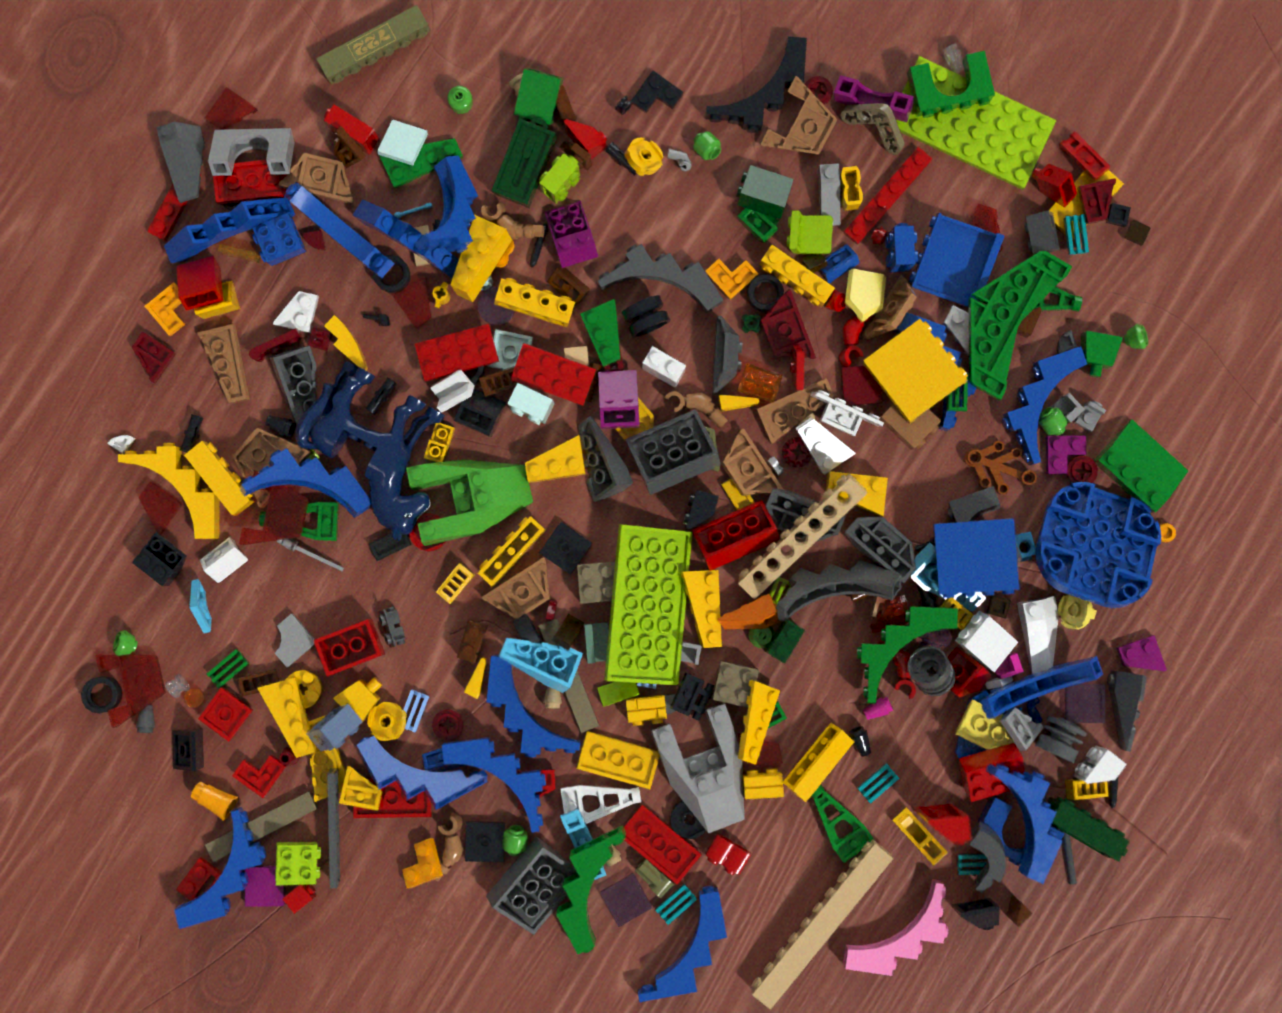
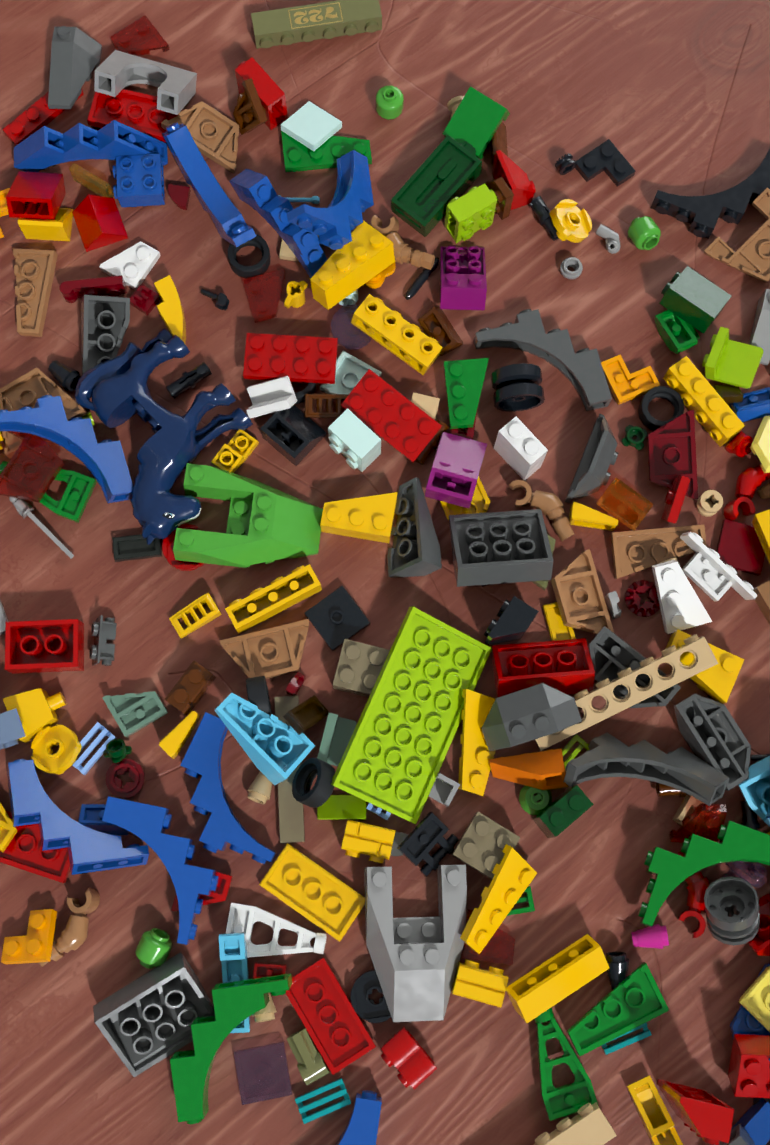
camera: 20 degrees right, 10 degrees down
black plate [465,821,505,862] -> none
none -> red slope [72,194,128,252]
none -> sand green wing [102,691,168,738]
none -> dark green plate [103,739,132,763]
none -> red piece [253,962,287,979]
none -> black tyre [292,758,335,808]
none -> dark grey wedge [481,683,582,751]
none -> light grey plate [560,257,583,279]
none -> green wing [567,962,669,1056]
none -> tan wheel [696,490,723,517]

